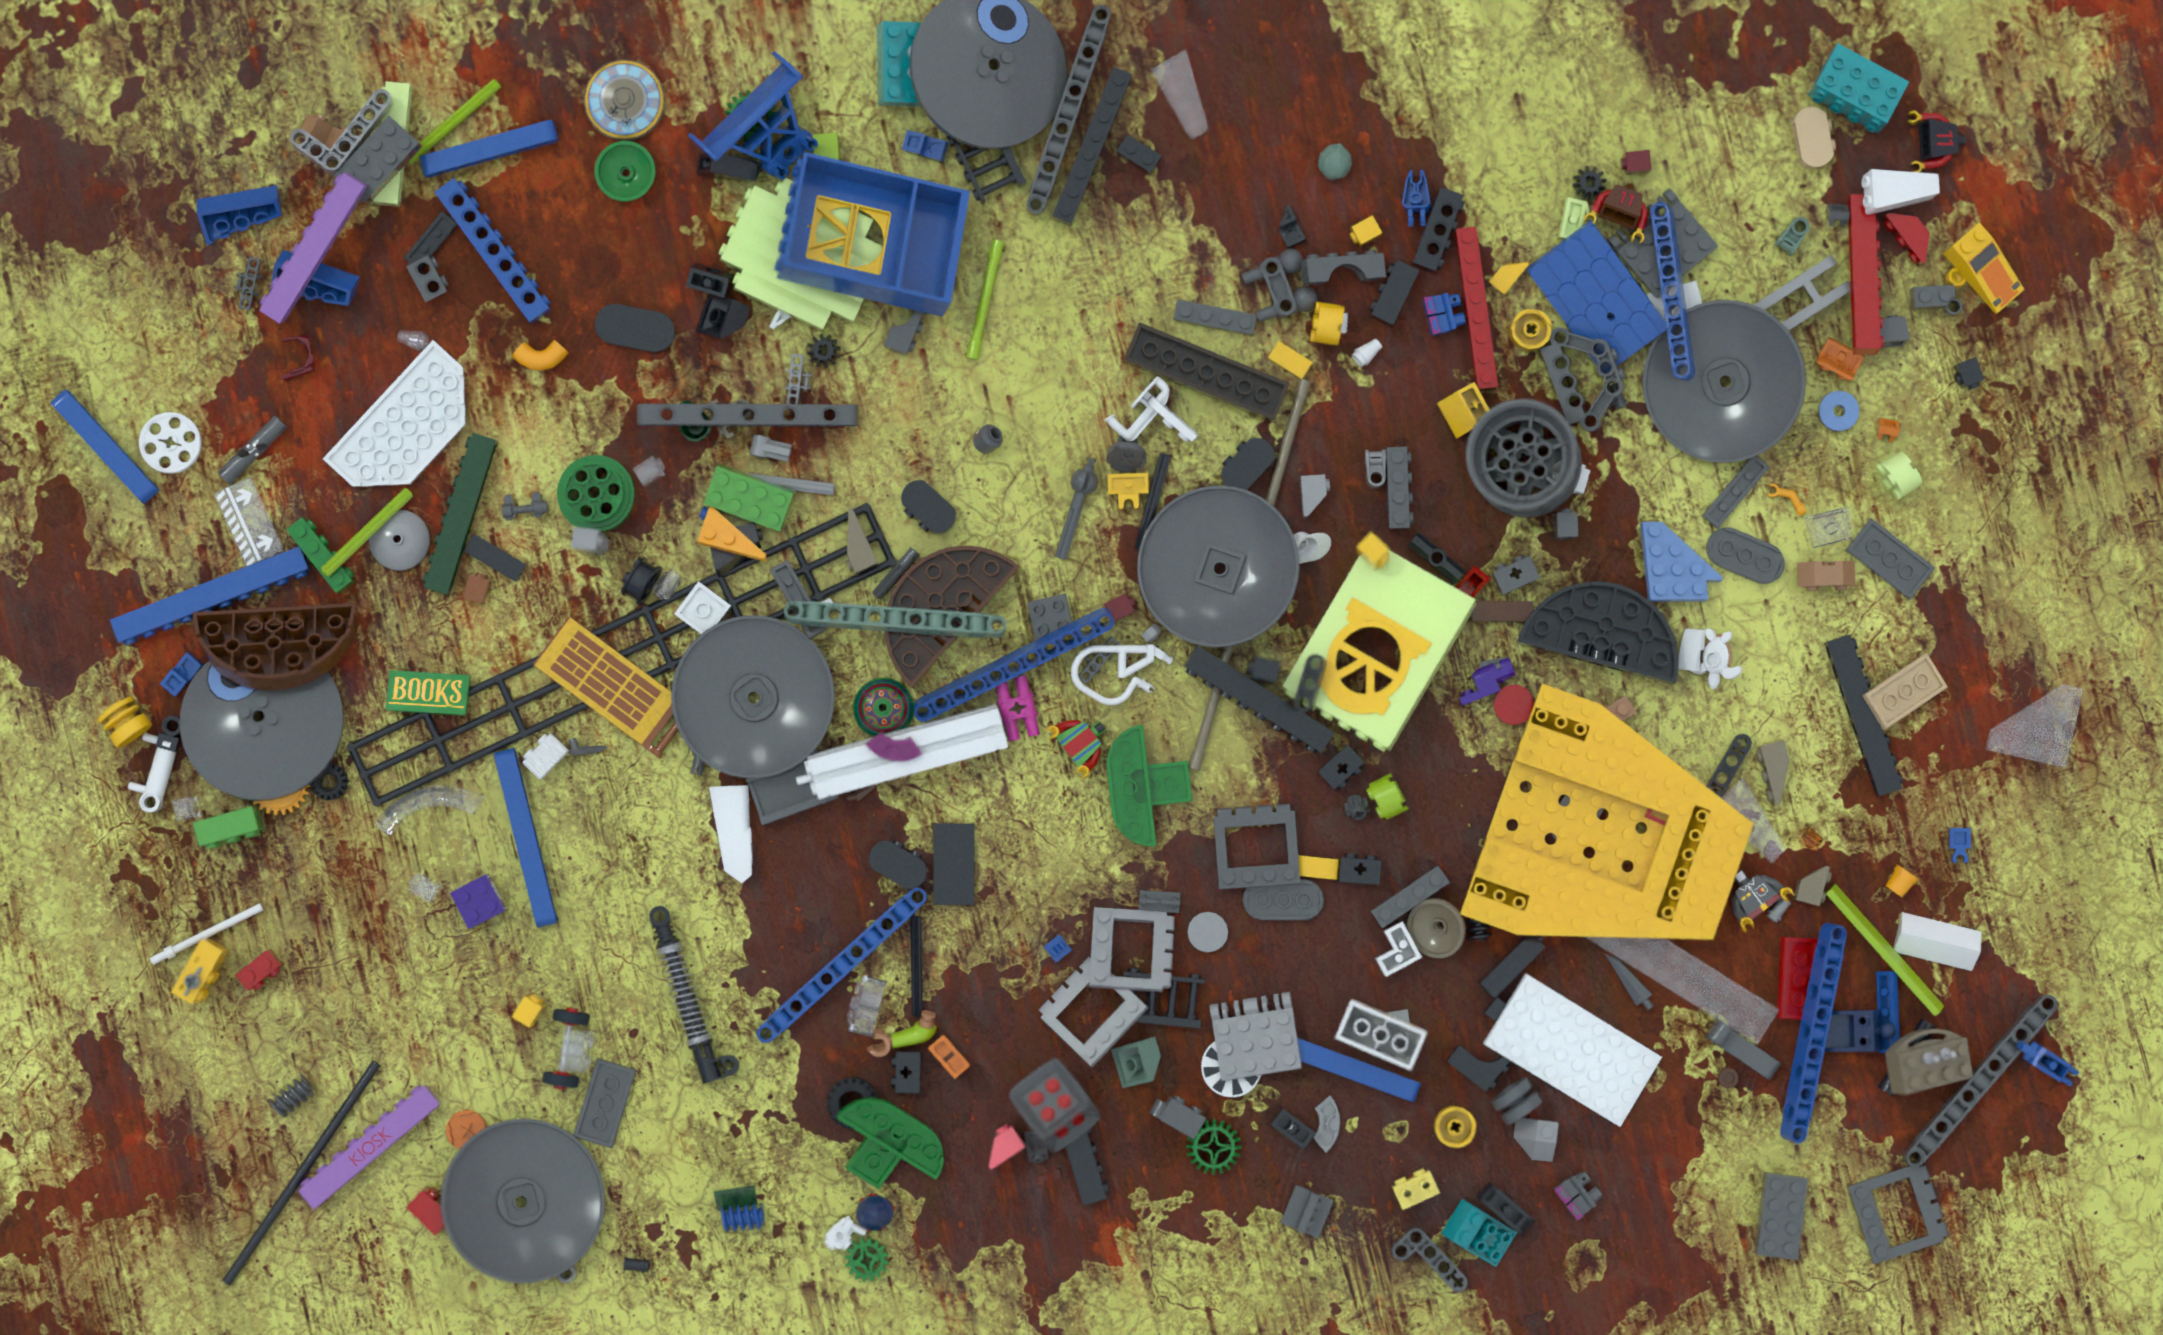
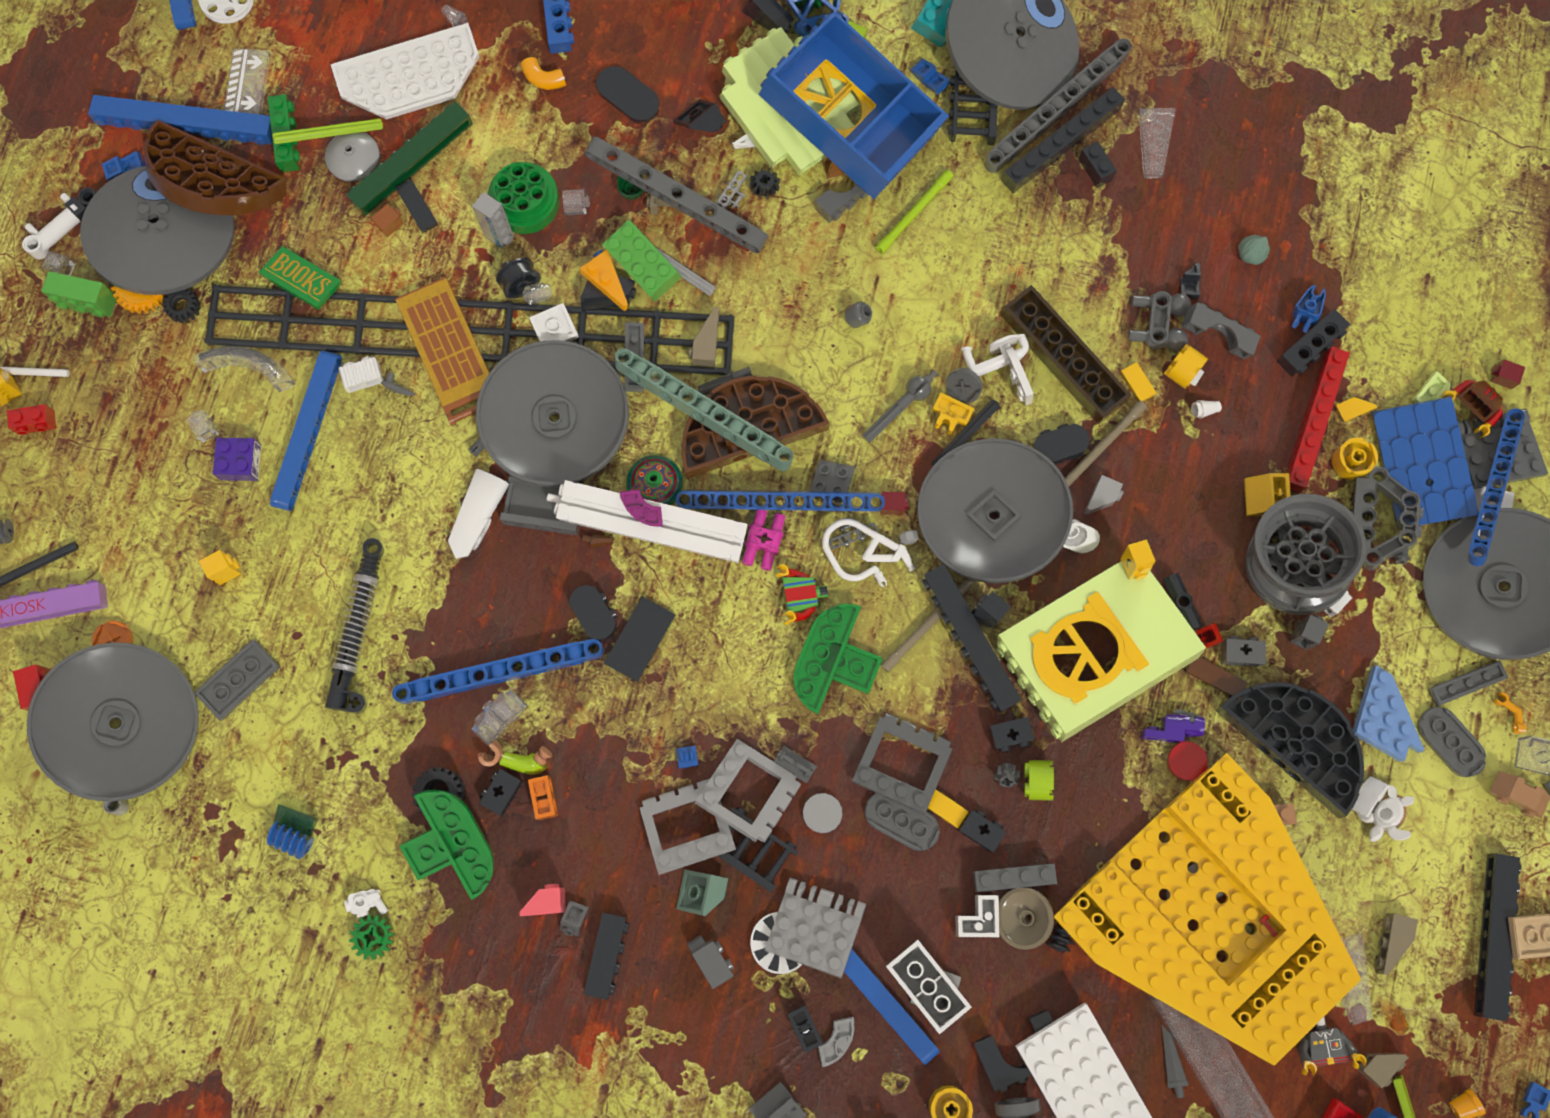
camera: 30 degrees right, 10 degrees down
yellow wheel [97,696,152,749] -> none
dark grey piece [217,415,288,485] -> none
dark grey piece [502,492,548,521] -> none
brick [542,1007,596,1090] -> none
black pin [624,1257,650,1274] -> none
black brick [686,263,735,298] -> none
light grey piece [749,434,792,462] -> none
dark blue hair [856,1194,895,1231] -> none
black brick [901,480,956,534] -> none
black axle [910,916,923,1017] -> none
dark grey piece [1009,1058,1101,1153] -> none
dark grey plate [1173,299,1257,336] -> none
green gear [1186,1119,1241,1175] -> none
black beam [1294,654,1327,712] -> none
yellow brick [1349,215,1382,247] -> none
light grey piece [1365,449,1386,489] -> none
black brick [1369,260,1419,327] -> none
dark grey brick [1385,447,1413,530] -> none
blue hips [1422,293,1466,337] -> none
black slope [1477,935,1545,998] -> none
black gear [1572,166,1607,201] -> none
black beam [1706,734,1752,798] -> none
light grey pin [1767,896,1791,923] -> none

